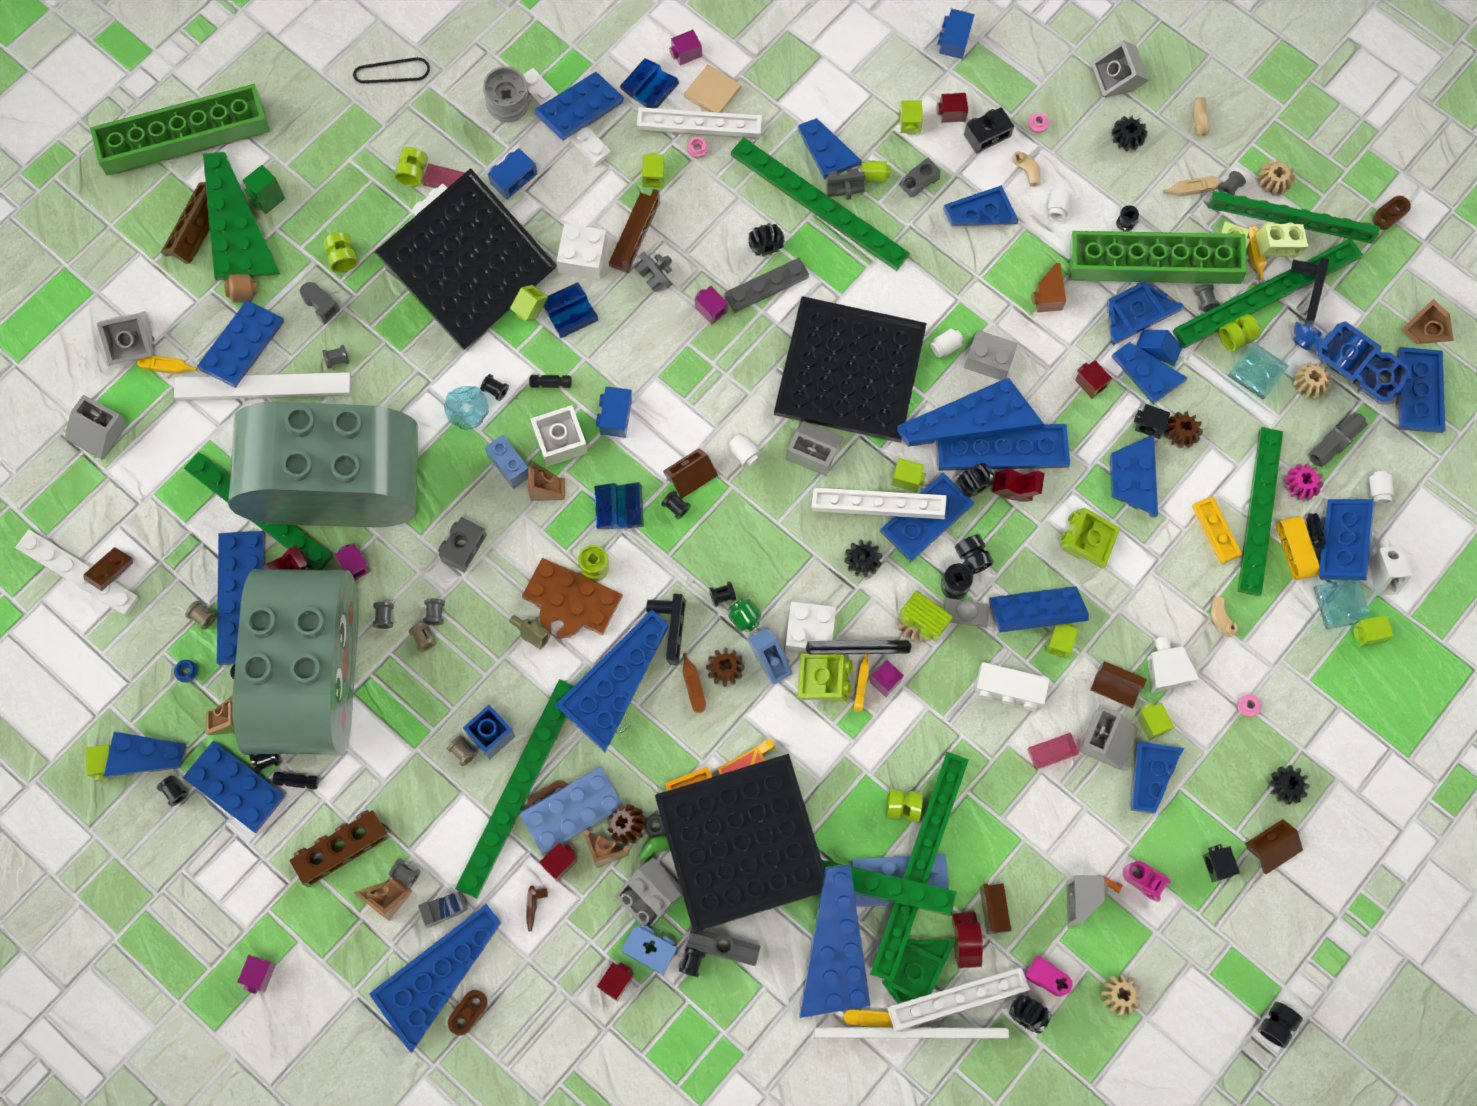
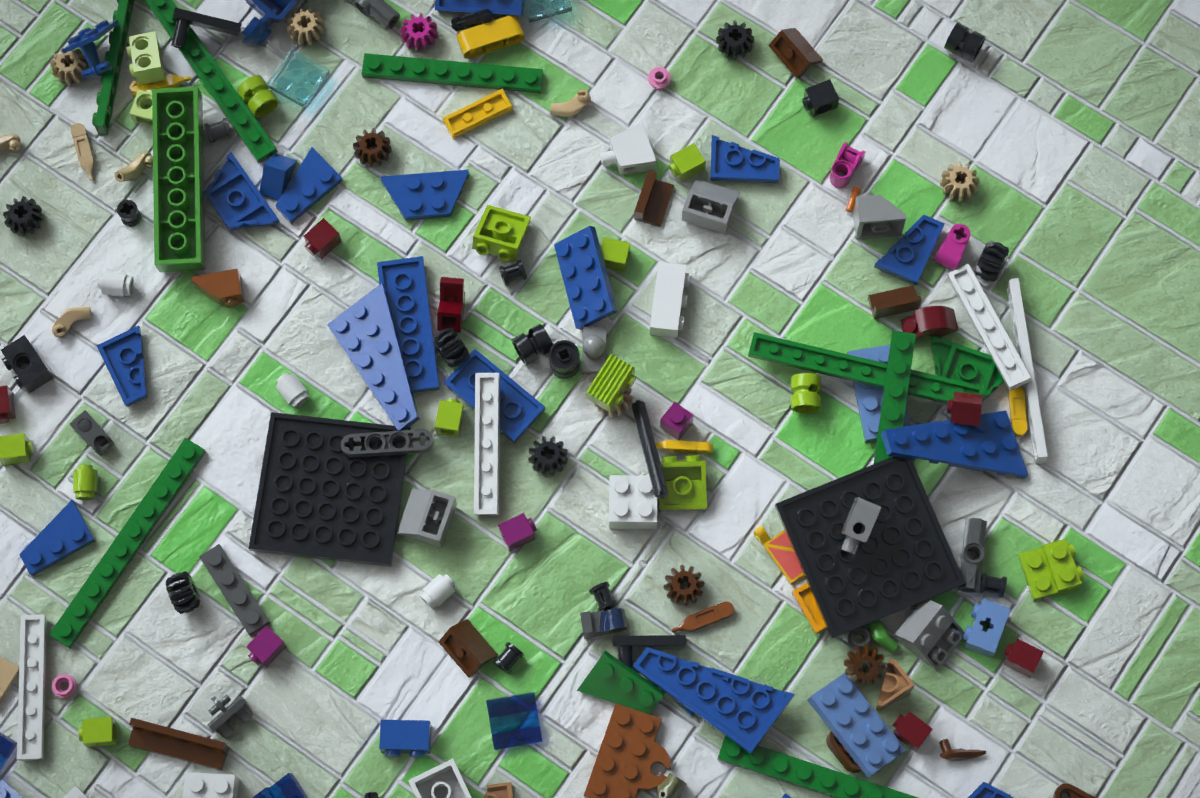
camera: 90 degrees left, 0 degrees up
lime wheel [578,545,609,582] -> none
green head [728,598,761,632] -> none
medium blue slope [748,628,792,685] -> none
dark grey hips [827,168,865,200] -> none
light grey slope [964,330,1018,381] -> none
clear pink tile [1027,732,1080,770] -> none
bright pink plate [1028,113,1049,133] -> none
black brick [1134,404,1171,439] -> none
dark grey bush [1218,171,1246,195] -> none
none -> blue plate [61,20,119,80]
none -> tan arm [115,152,153,182]
none -> dark grey beam [341,429,434,458]
none -> magenta brick [498,513,537,552]
none -> black bush [499,259,527,286]
none -> green wing [577,651,665,714]
none -> leg [580,608,627,639]
none -> light grey torso [841,498,881,555]
none -> blue wing [874,214,945,286]
none -> dark red brick [947,391,983,426]
none -> lime plate [1018,539,1084,601]

